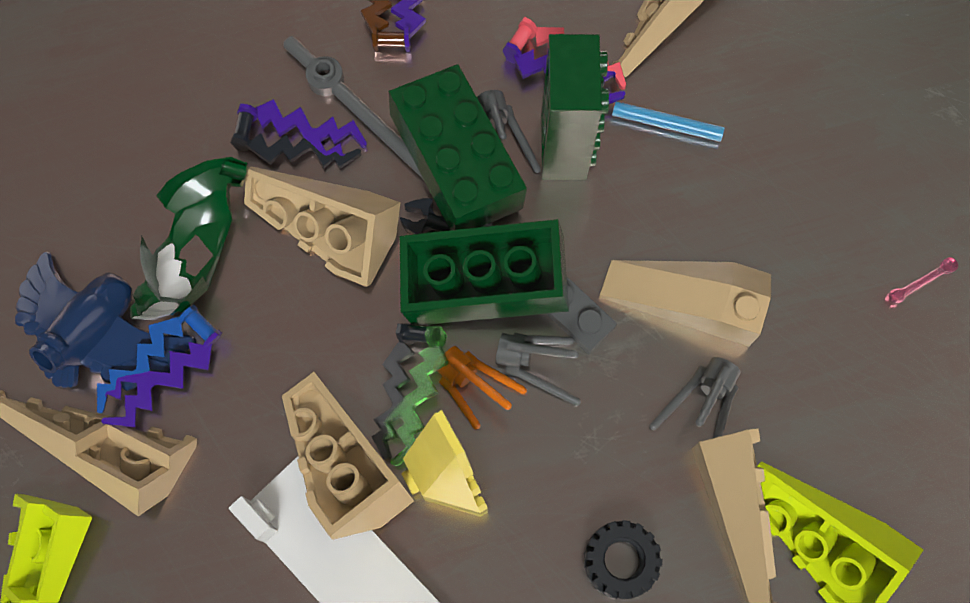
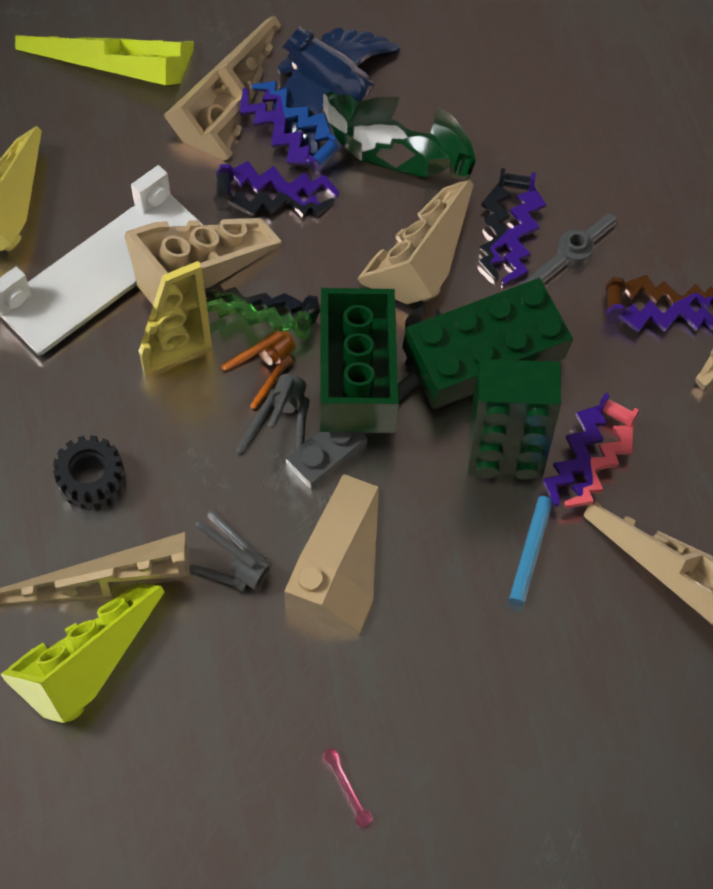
camera: 90 degrees right, 10 degrees down
none -> piece [214,161,339,218]

